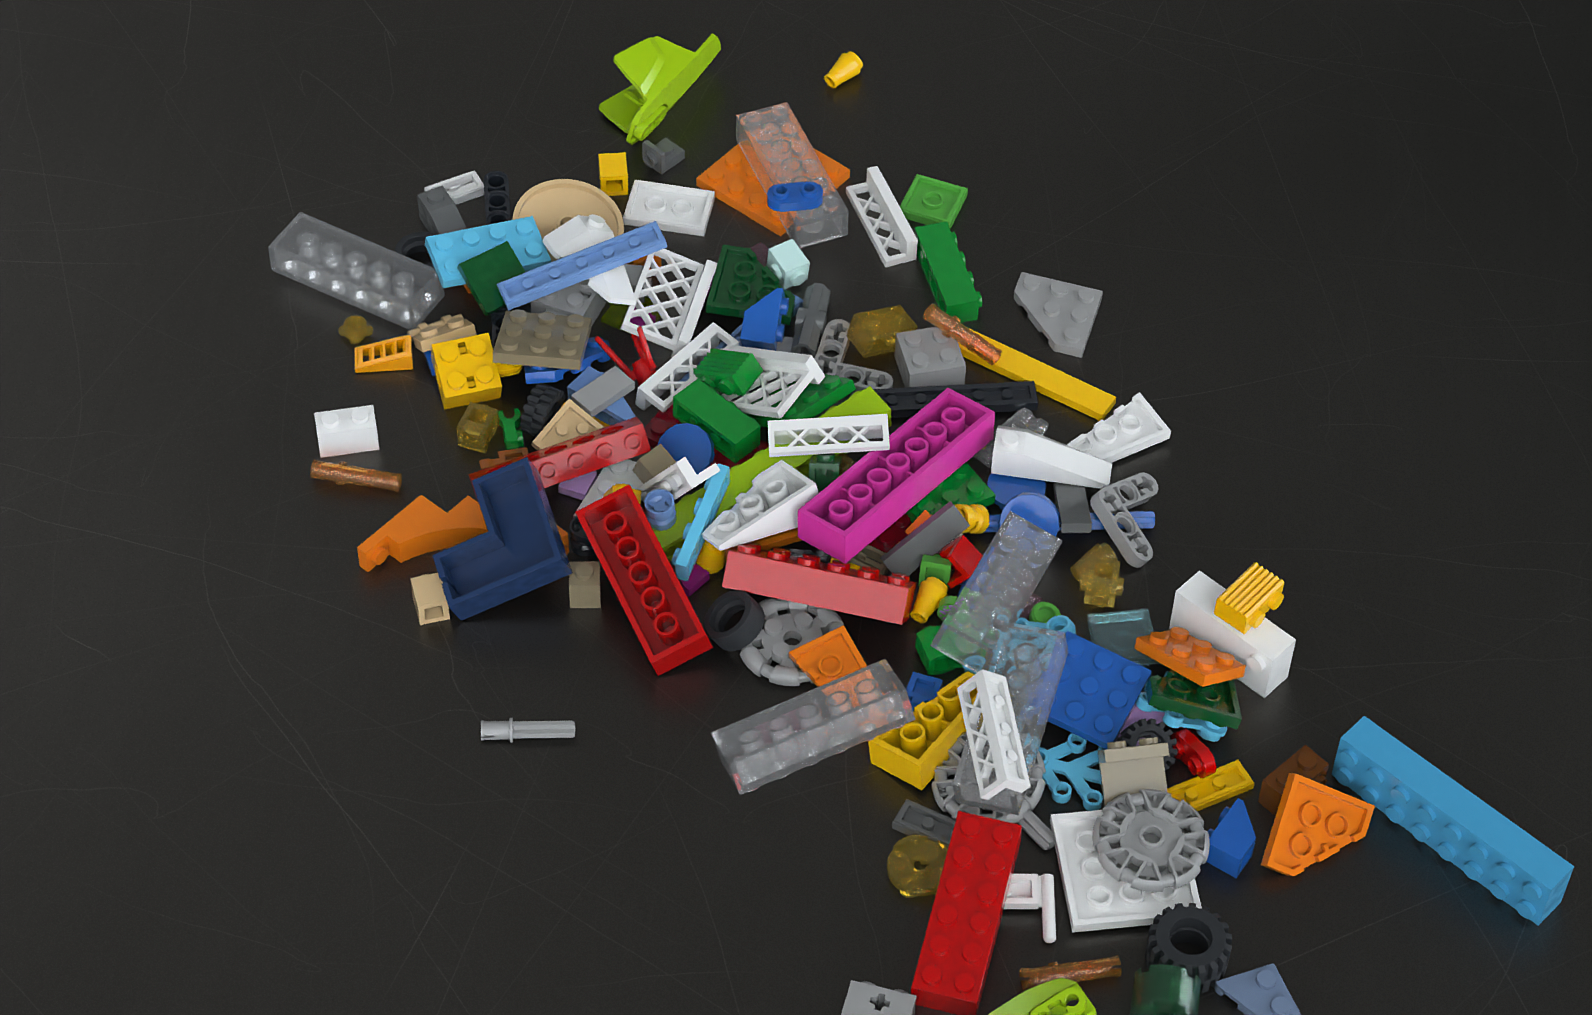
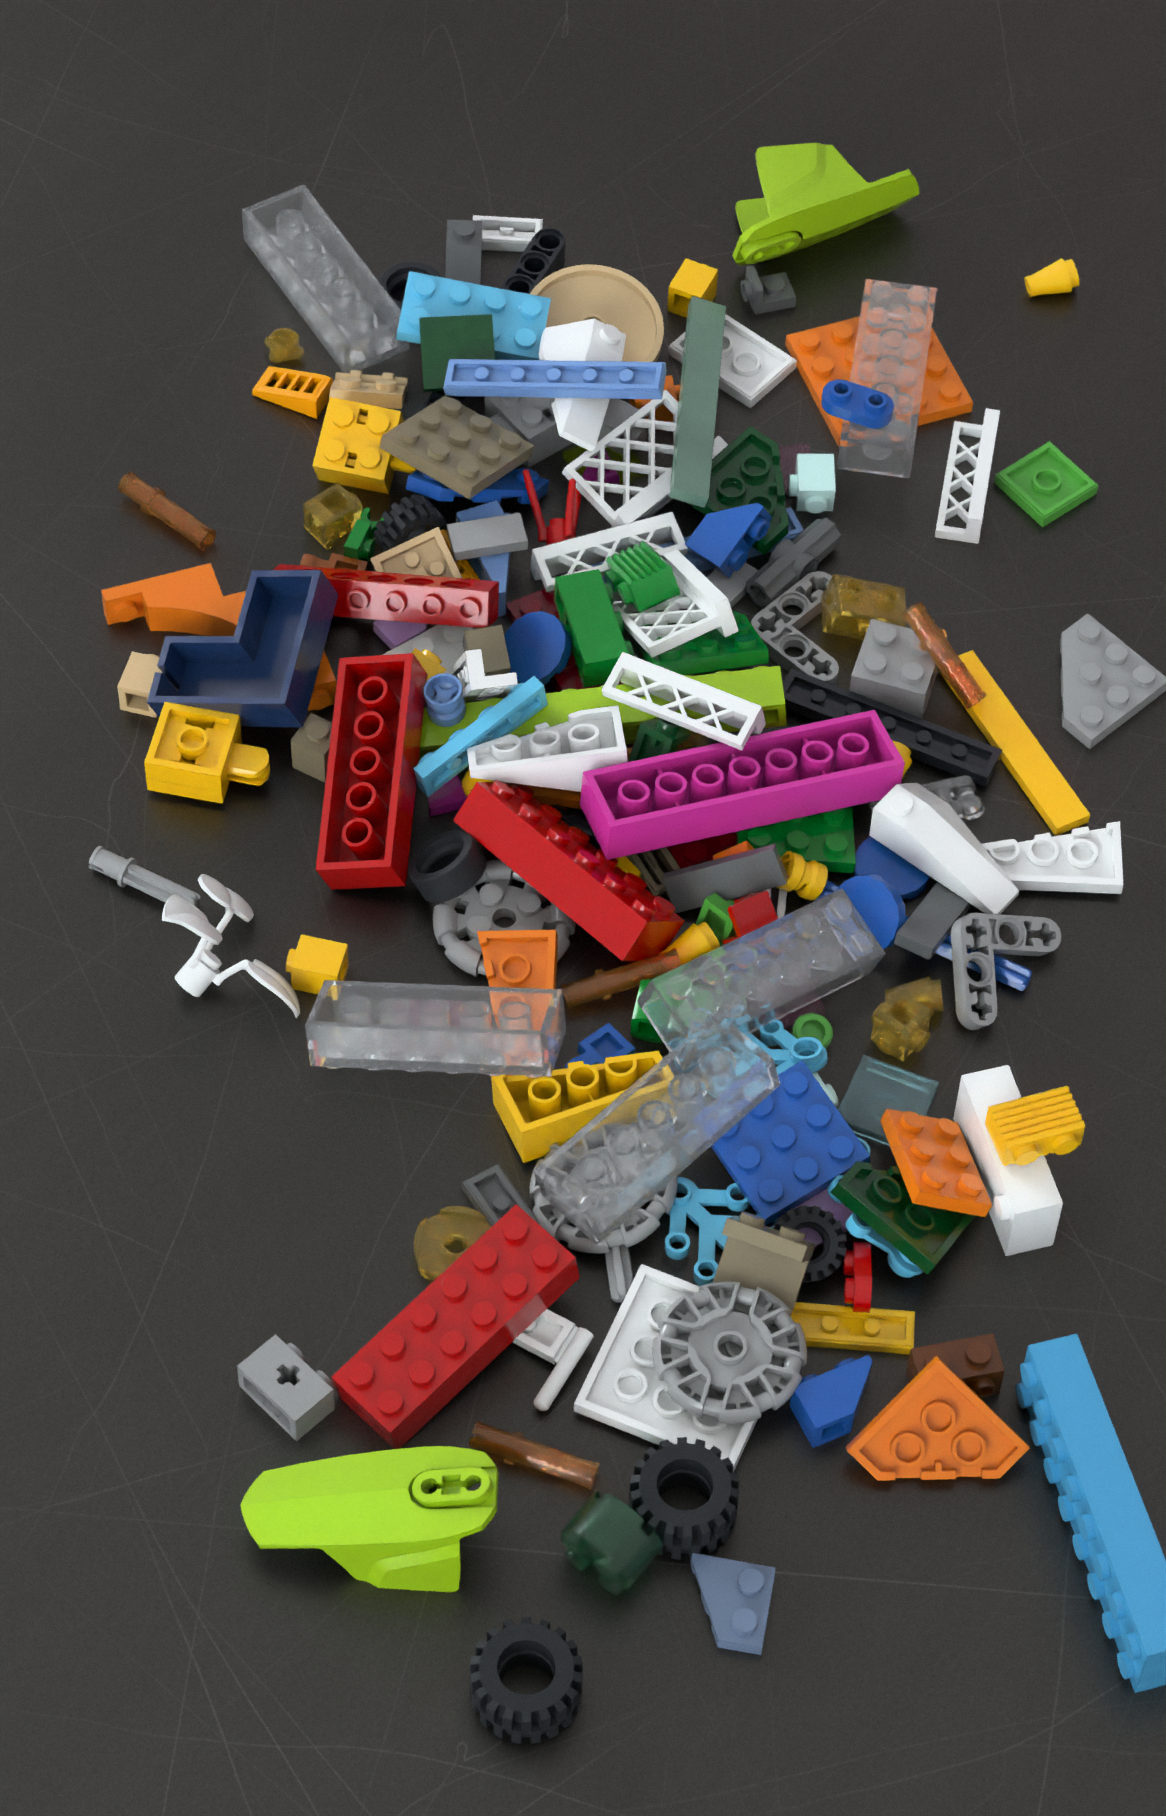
camera: 30 degrees right, 5 degrees up
white brick [314,405,379,458] -> none
green brick [914,221,982,325] -> none
white fence [957,669,1031,800] -> none
none -> yellow brick [144,702,270,804]
none -> white plant [162,874,300,1018]
none -> yellow brick [285,934,349,999]
none -> clear orange pin [561,948,683,1009]
none -> sand green tile [669,296,726,508]

